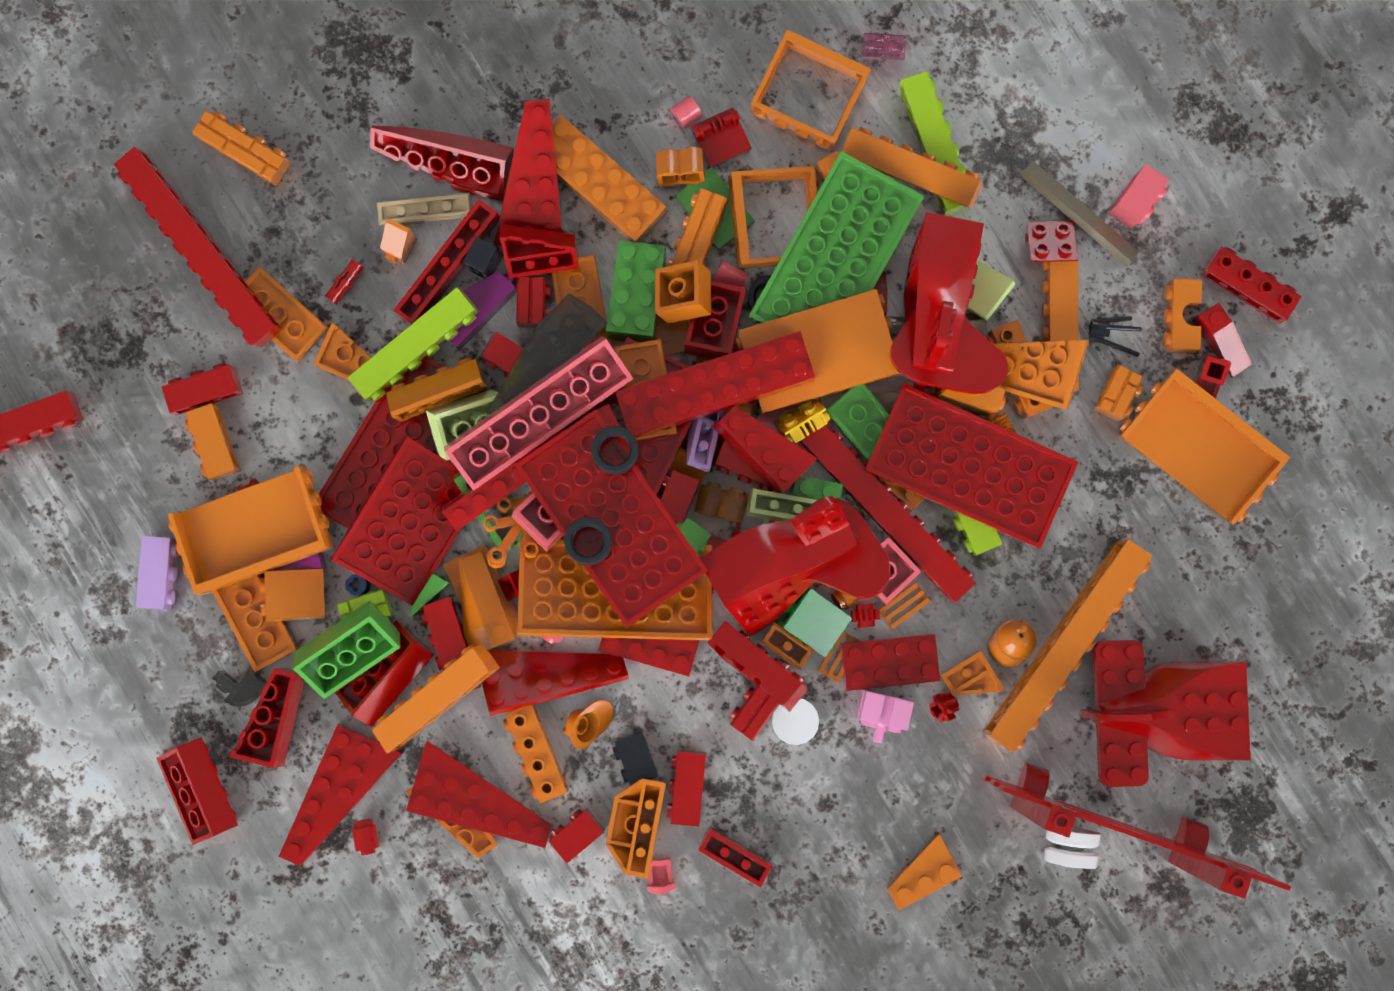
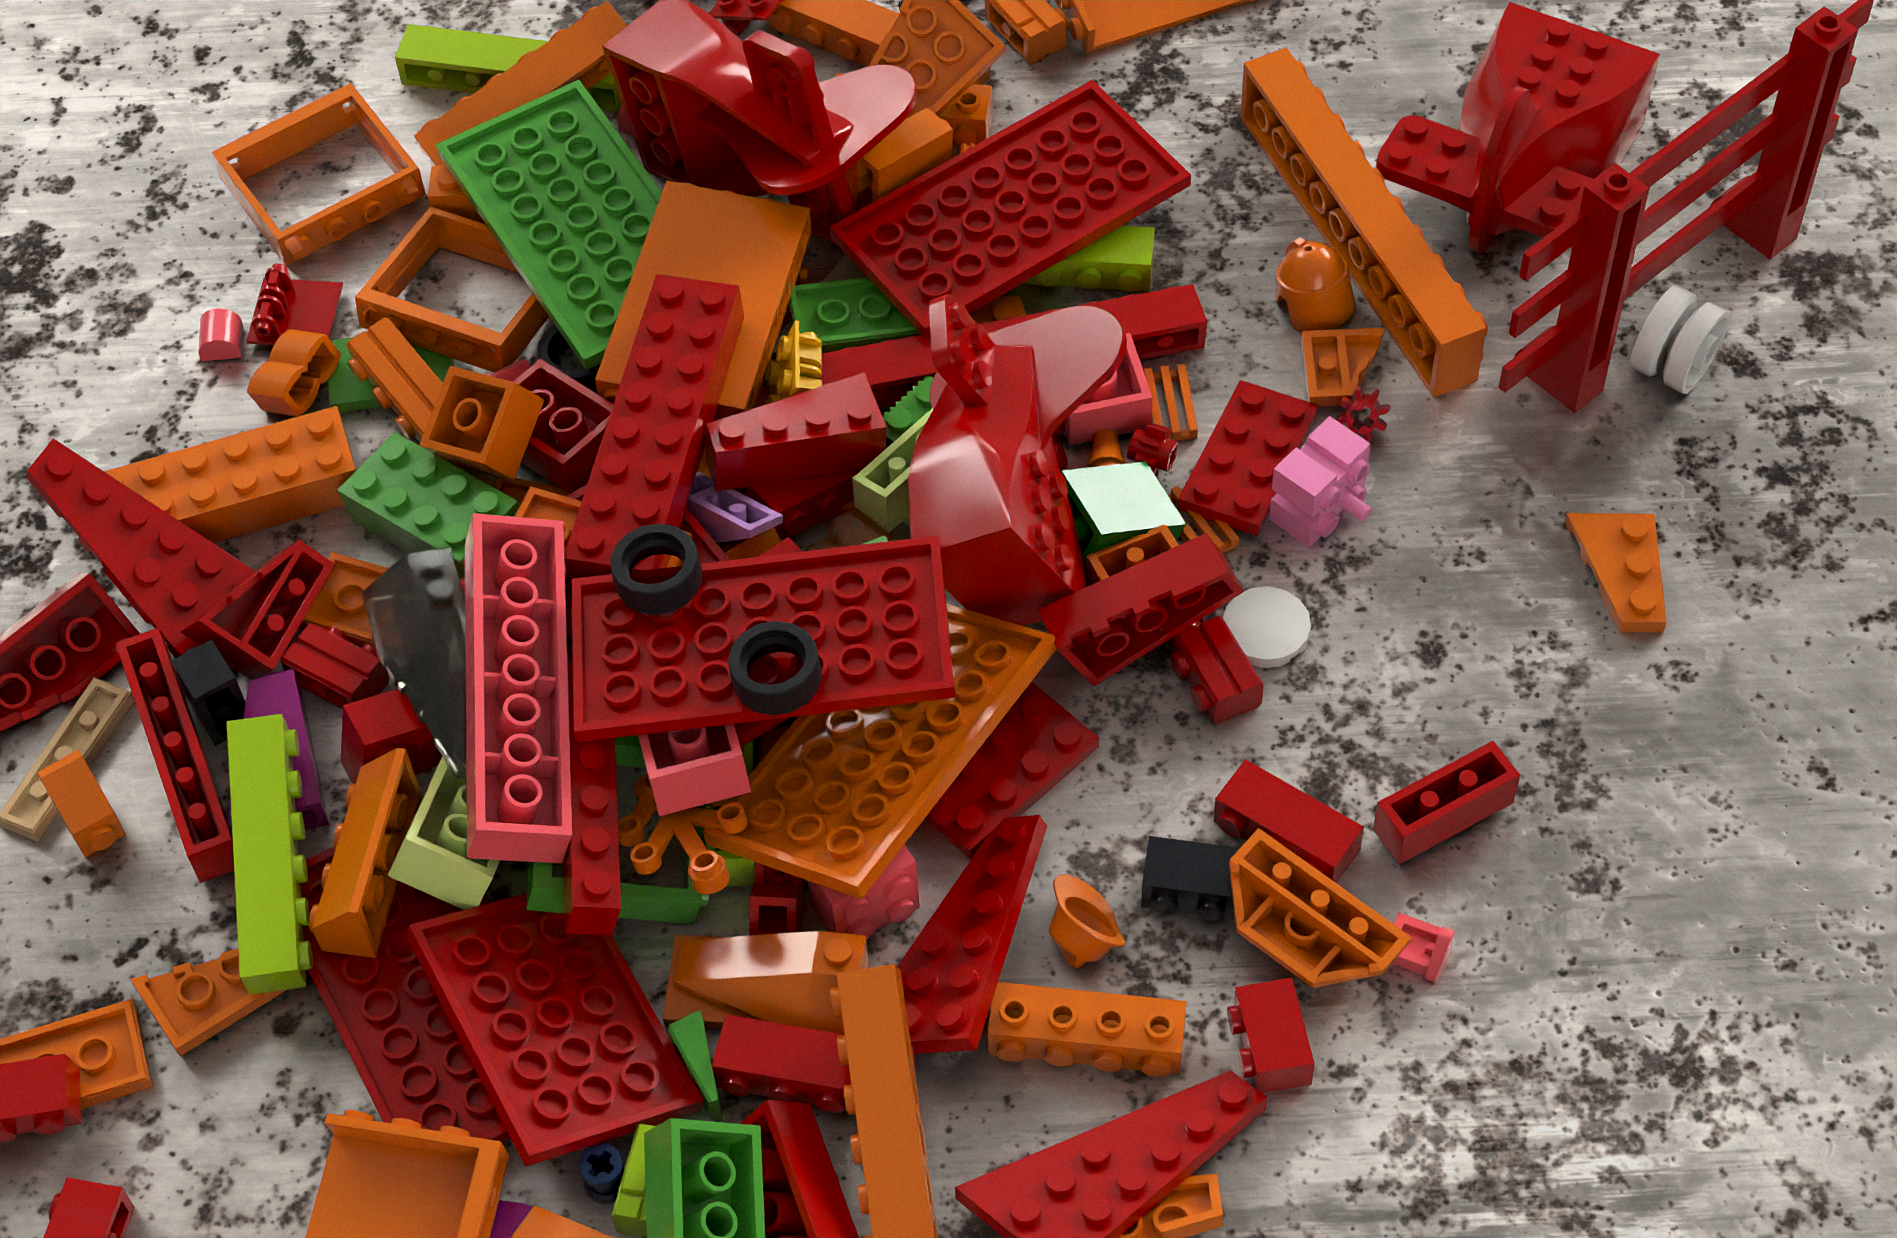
camera: 60 degrees left, 30 degrees down
red pin [324,259,364,305] -> none
clear pink hips [862,32,906,60] -> none

